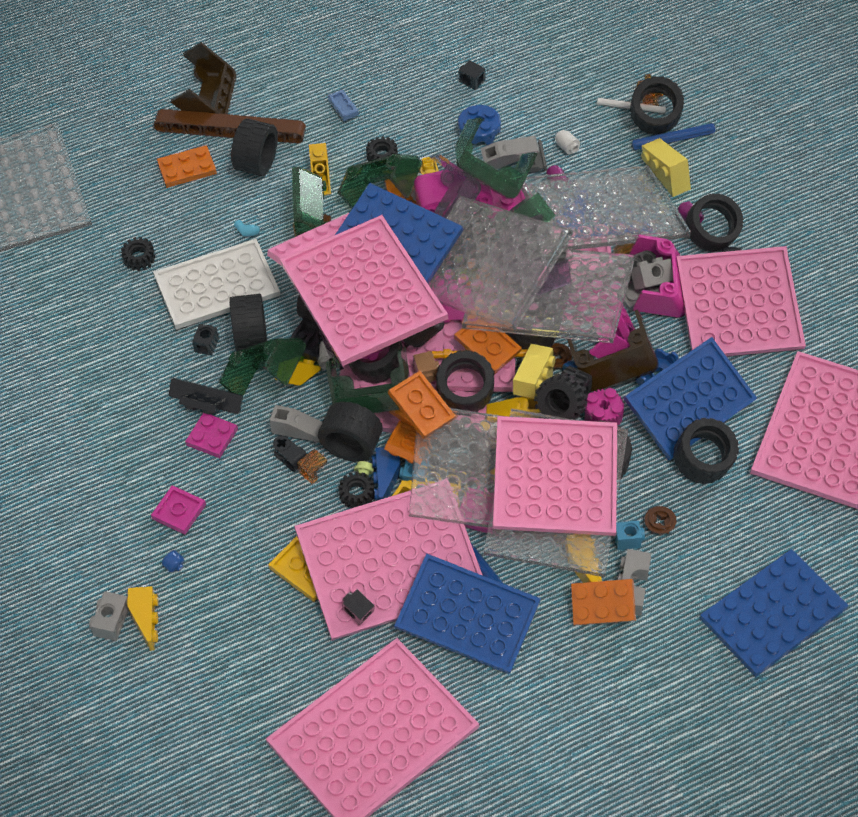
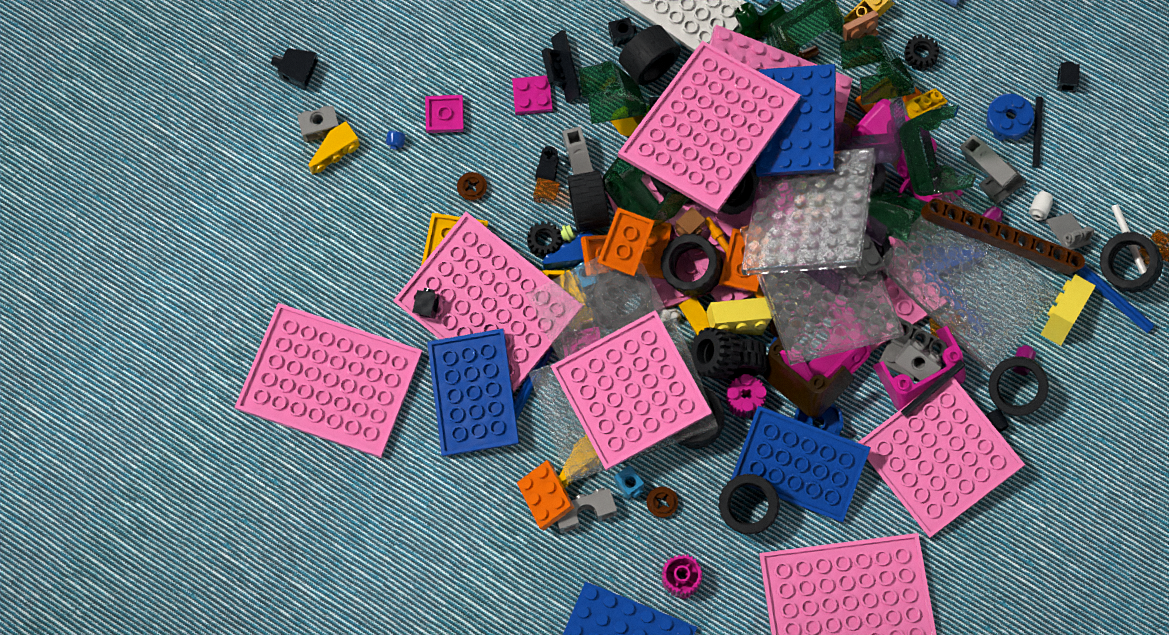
camera: 60 degrees right, 15 degrees up
none -> black torso [271,48,318,91]
none -> reddish brown gear [457,172,487,201]
none -> dark pink brick [662,554,702,599]
none -> dark green plate [734,1,788,40]
none -> nougat plate [842,10,879,50]
none -> black bar [900,360,966,418]
none -> reddish brown beam [921,198,1085,275]
none -> black bar [1032,97,1043,168]
none -> light grey hinge [1046,213,1094,250]

